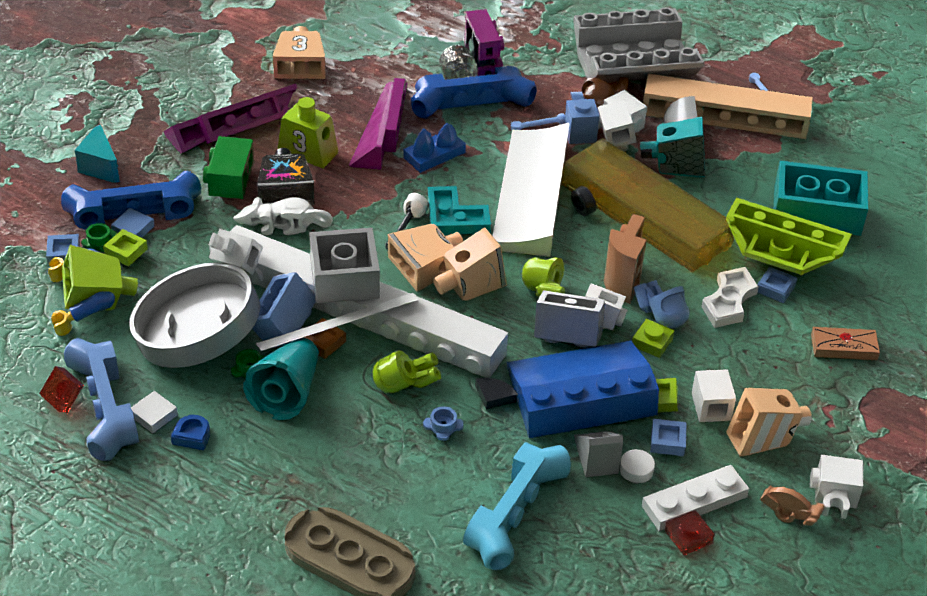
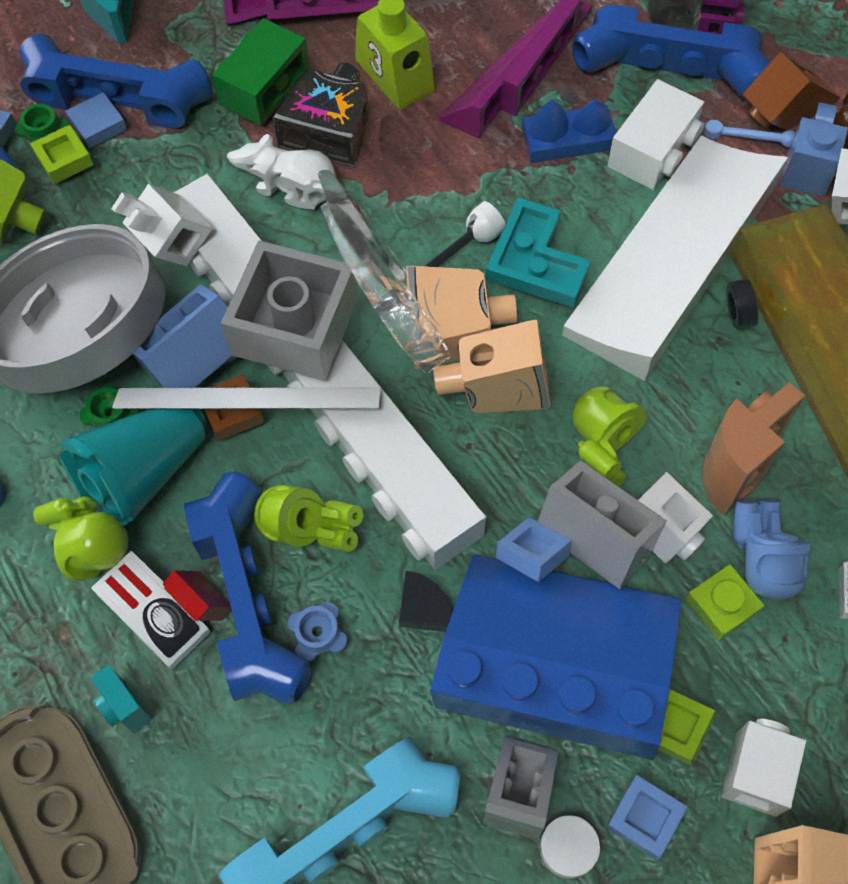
camera: 30 degrees right, 20 degrees up
none -> lime piece [33,496,129,581]
none -> teal plate [90,664,152,734]
none -> slope [91,551,211,671]
none -> red tile [162,570,232,621]
none -> blue plate [184,471,312,706]
none -> clear animal [317,170,450,373]
none -> medium blue plate [496,517,572,582]
none -> white brick [607,79,705,190]
none -> dark orange slope [742,52,840,131]

